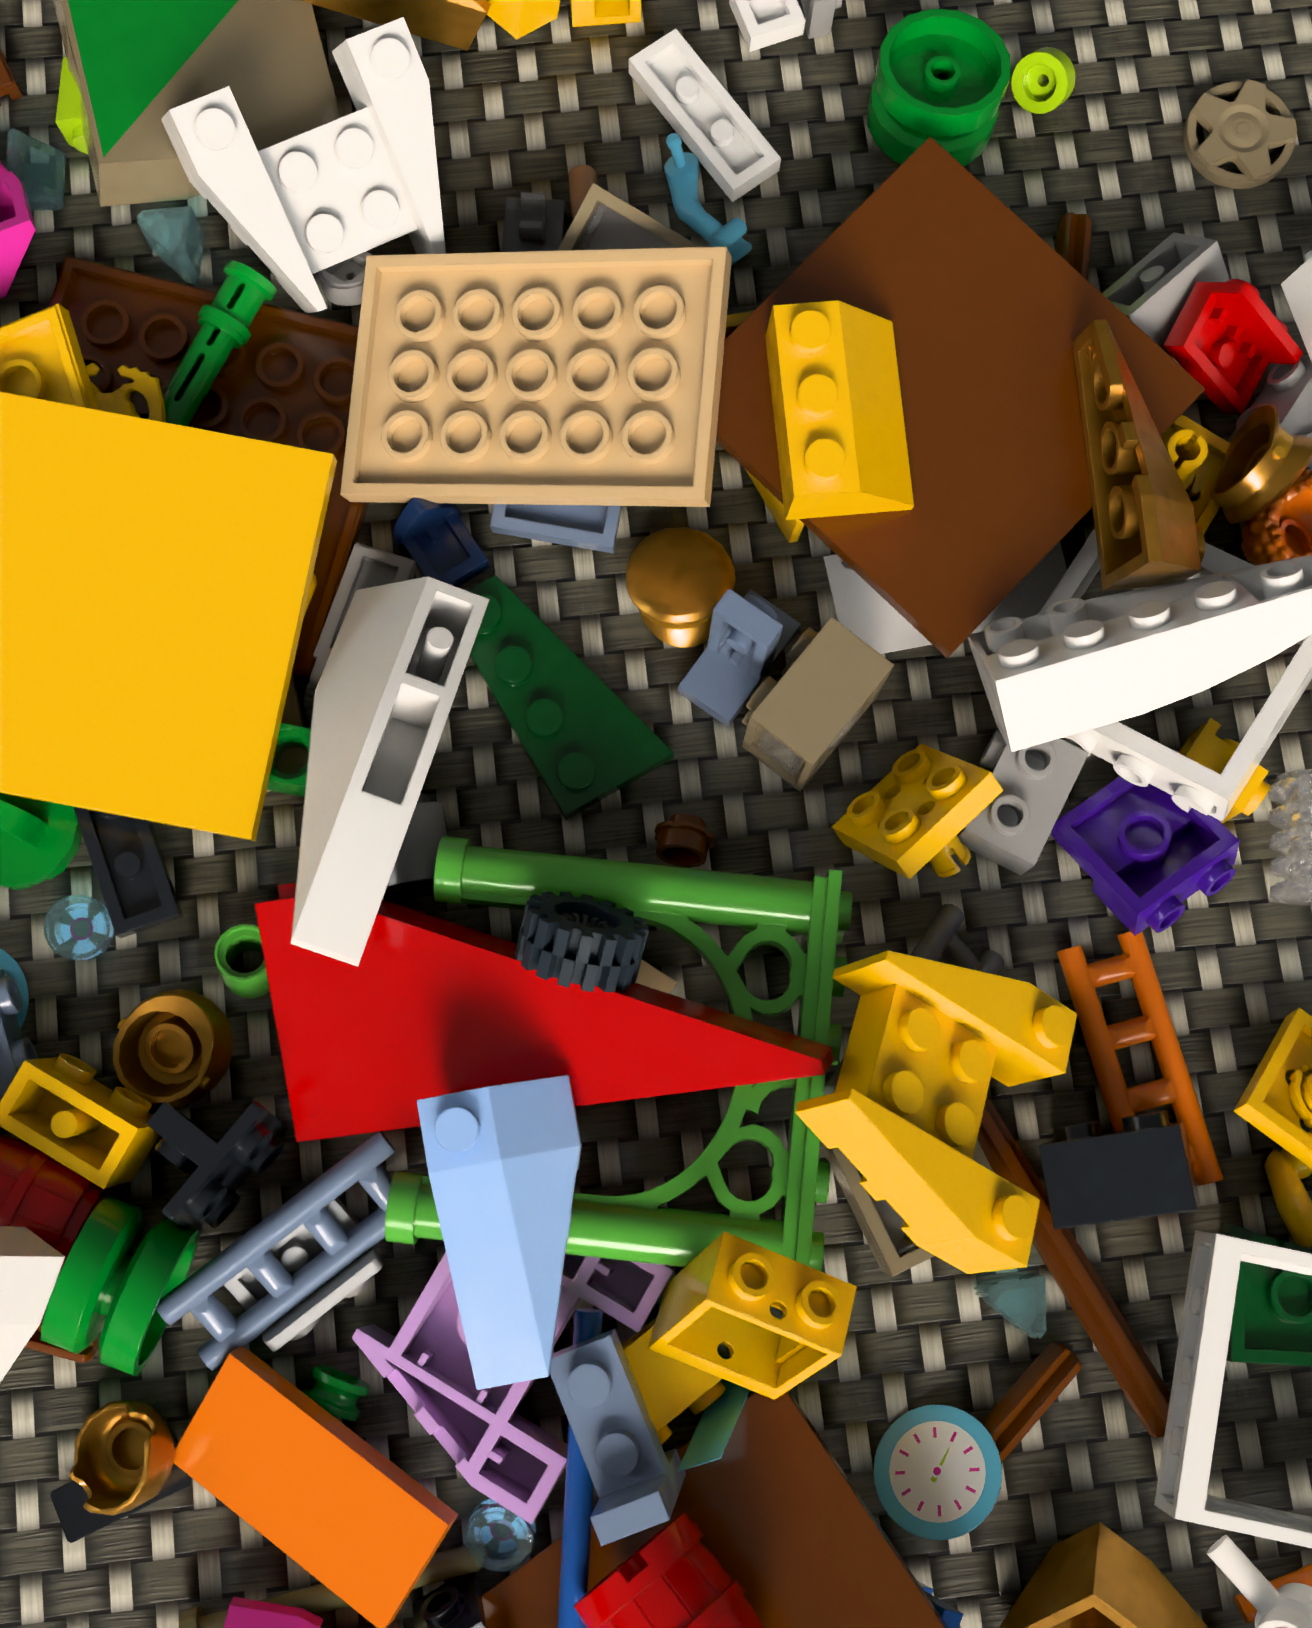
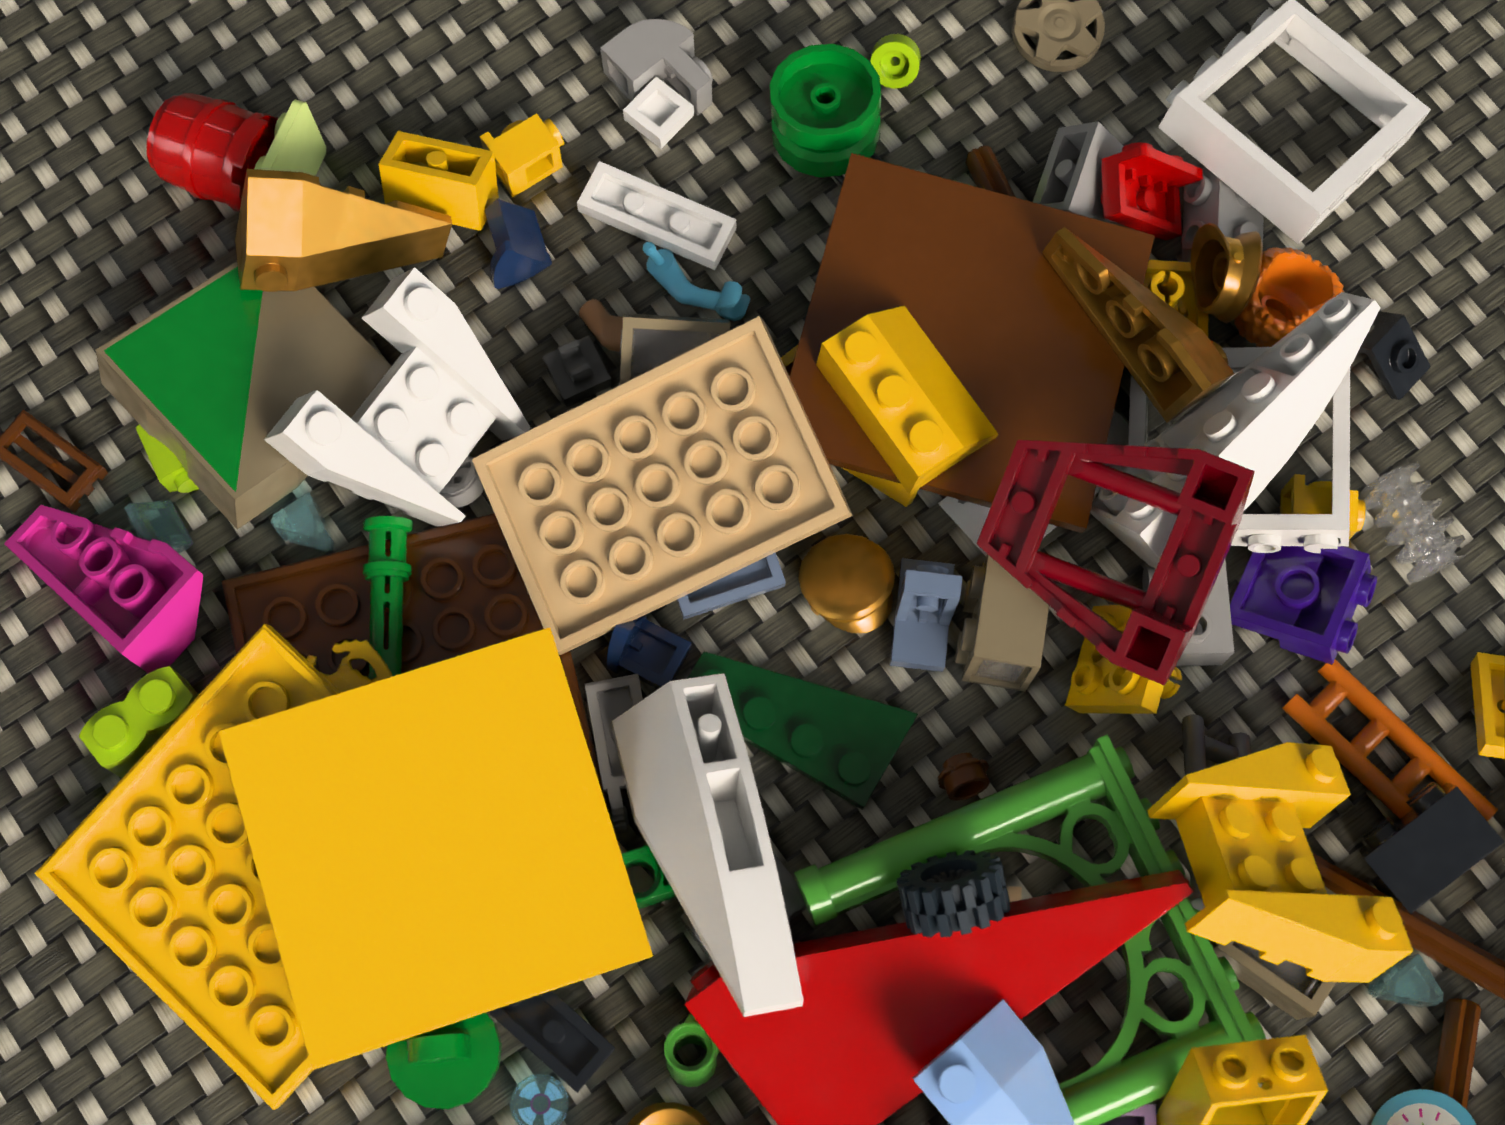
camera: 25 degrees left, 5 degrees down
none -> dark blue tile [485,198,552,289]
none -> dark red windscreen [976,440,1255,686]

